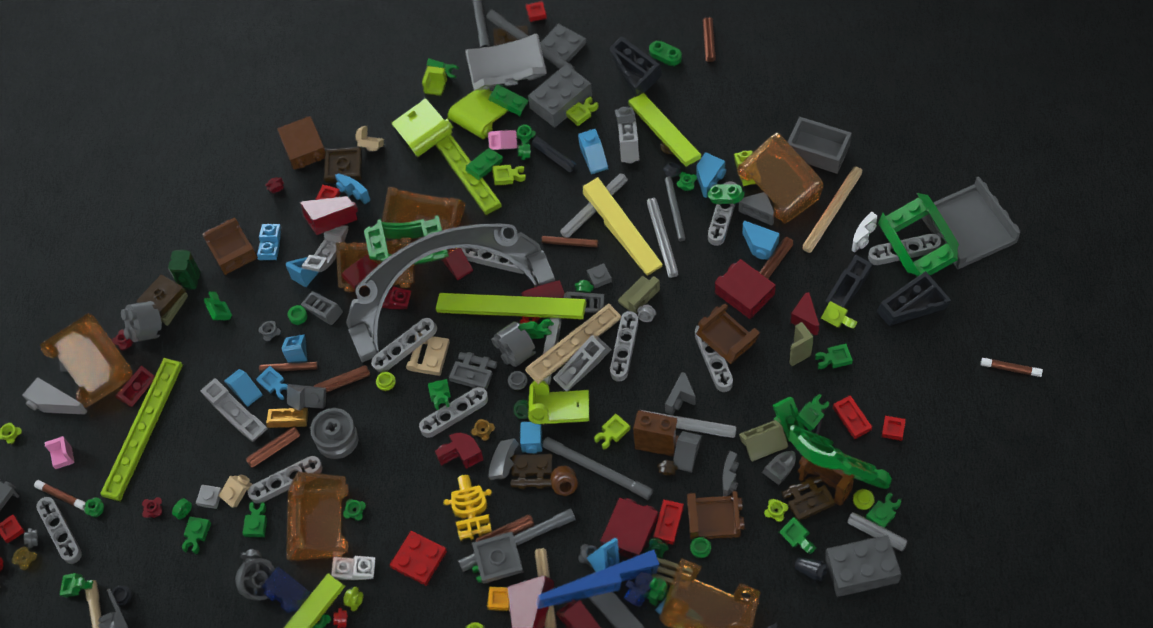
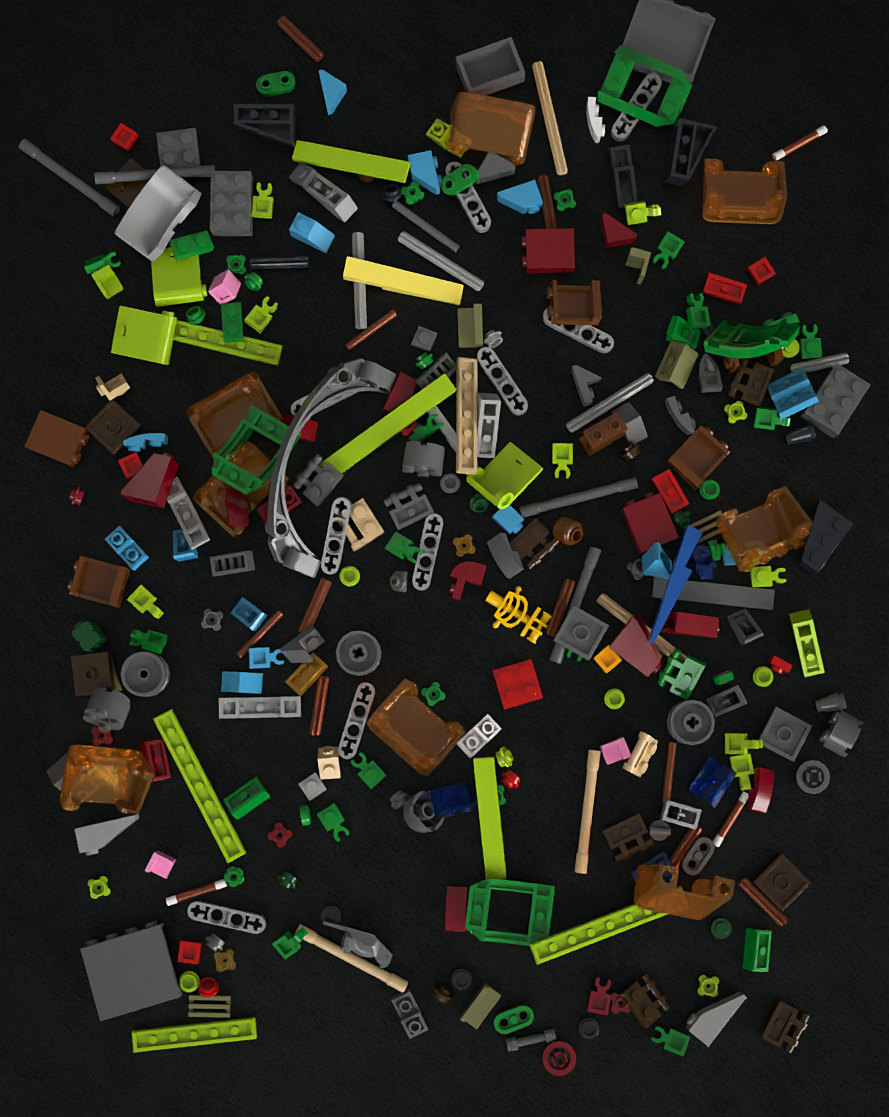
camera: 50 degrees left, 25 degrees up
green tile [288,305,308,325] -> none
none -> dark grey wheel [121,652,170,697]
none -> lime plate [127,585,164,619]
none -> green plate [186,306,206,324]
none -> green slope [224,776,270,820]
none -> dark green plate [277,871,297,889]
none -> dark grey plate [293,454,344,506]
none -> dark azure slope [319,70,347,115]
none -> dark grey plate [390,571,408,592]
none -> green plate [554,189,576,211]
none -> clear orange windscreen [702,159,787,224]
none -> dark azure slope [767,368,819,419]

